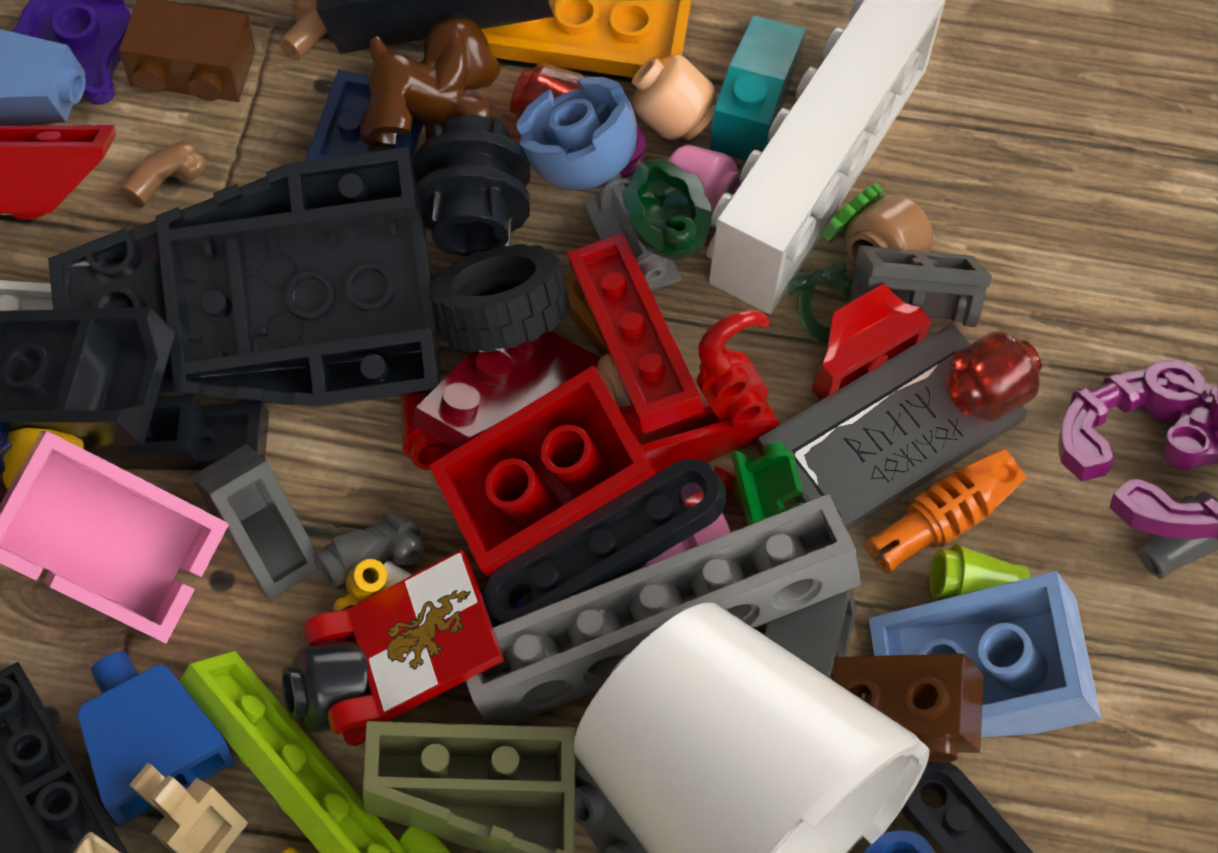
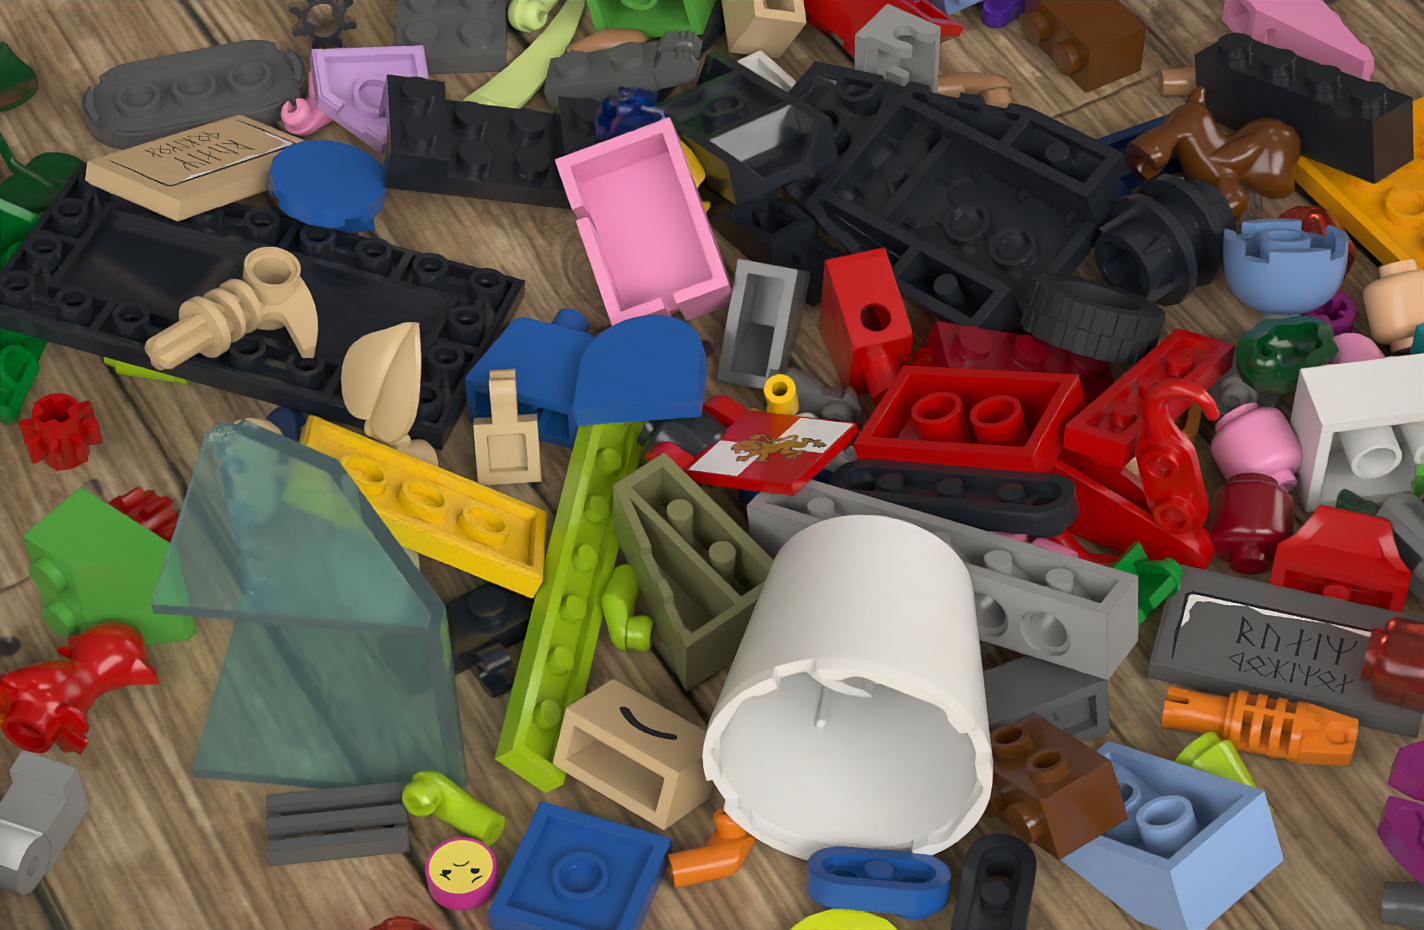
camera: 55 degrees right, 15 degrees down
none -> blue tile [571,315,708,426]
none -> red torso [818,248,913,407]
none -> light grey hinge [855,4,941,93]
none -> dark red head [1208,473,1294,575]
none -> bright pink head [1210,403,1303,492]

